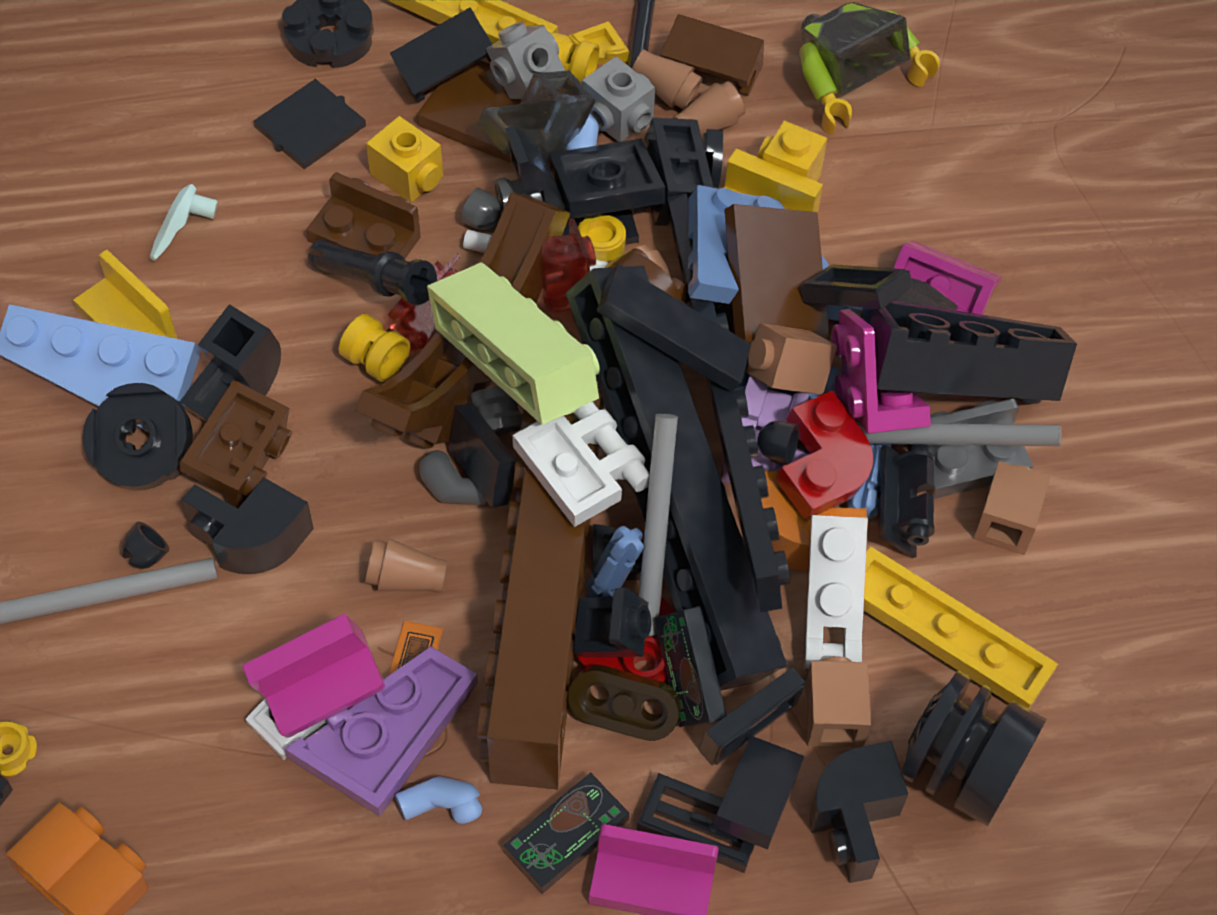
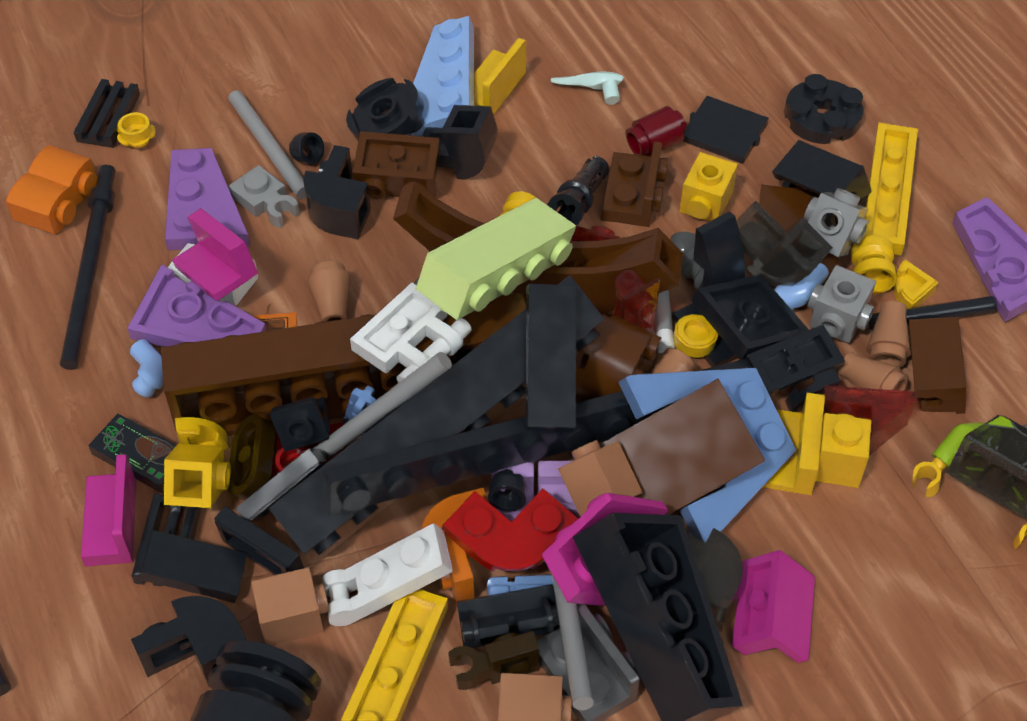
camera: 75 degrees right, 5 degrees down
black tile [800,264,913,309] -> none
none -> black bar [60,165,116,370]
none -> yellow brick [164,443,231,508]
none -> medium lavender wing [165,148,250,250]
none -> yellow tile [175,417,229,450]
none -> light grey plate [228,165,300,228]
none -> dark brown plate [448,631,540,690]
none -> dark red brick [625,106,687,157]
none -> clear red slope [822,385,916,456]

